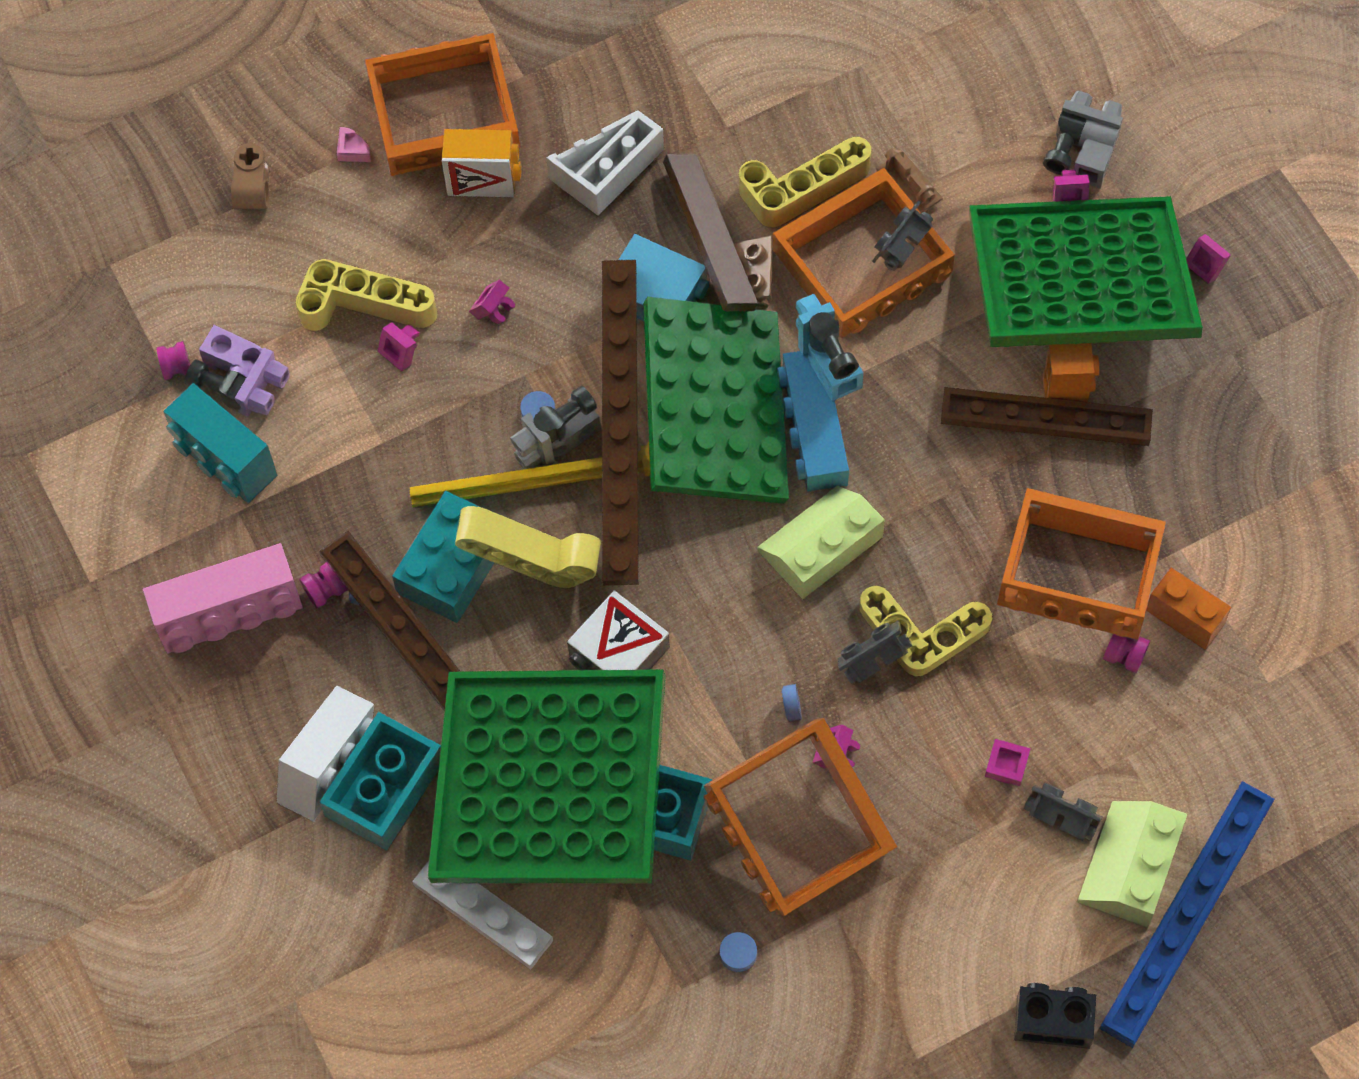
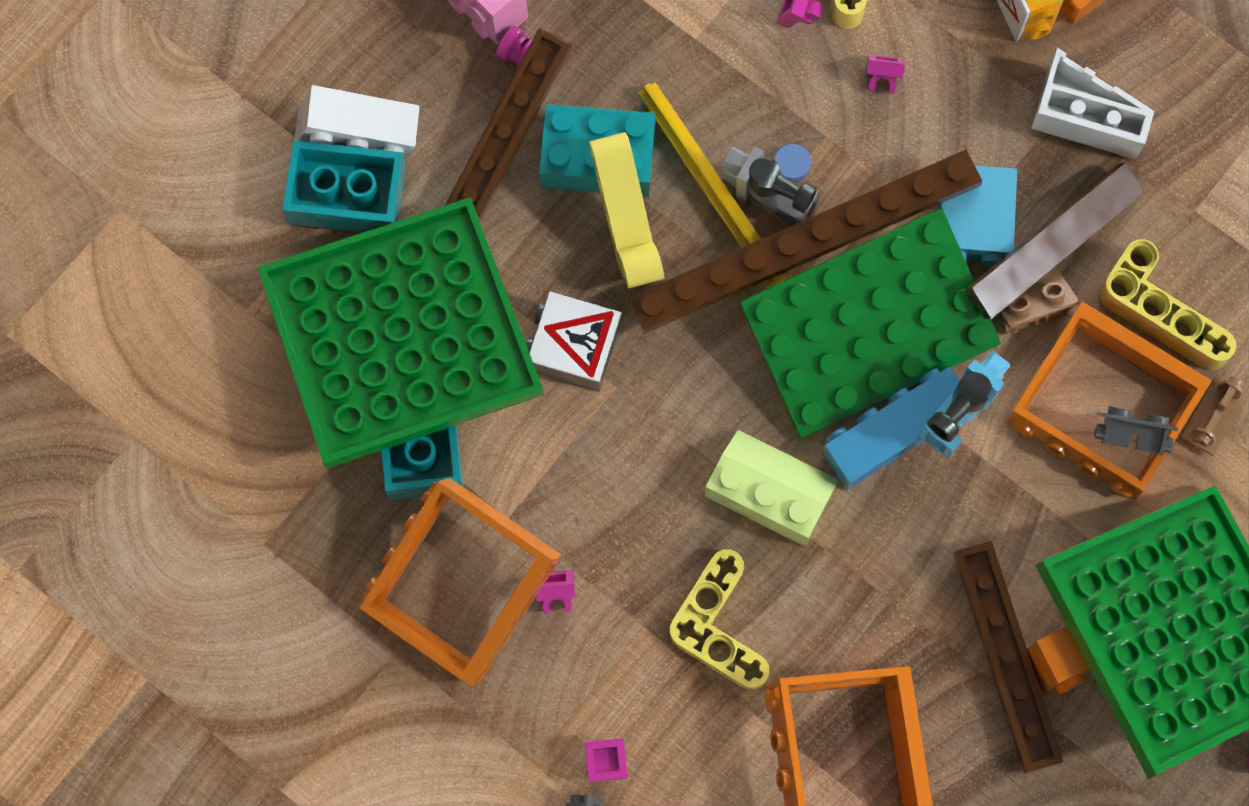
camera: 65 degrees right, 10 degrees up
white plate [412,861,553,970] -> none
medium blue tile [720,932,757,972] -> none
medium blue tile [782,684,802,722] -> none
dark grey hinge [838,621,913,684] -> none

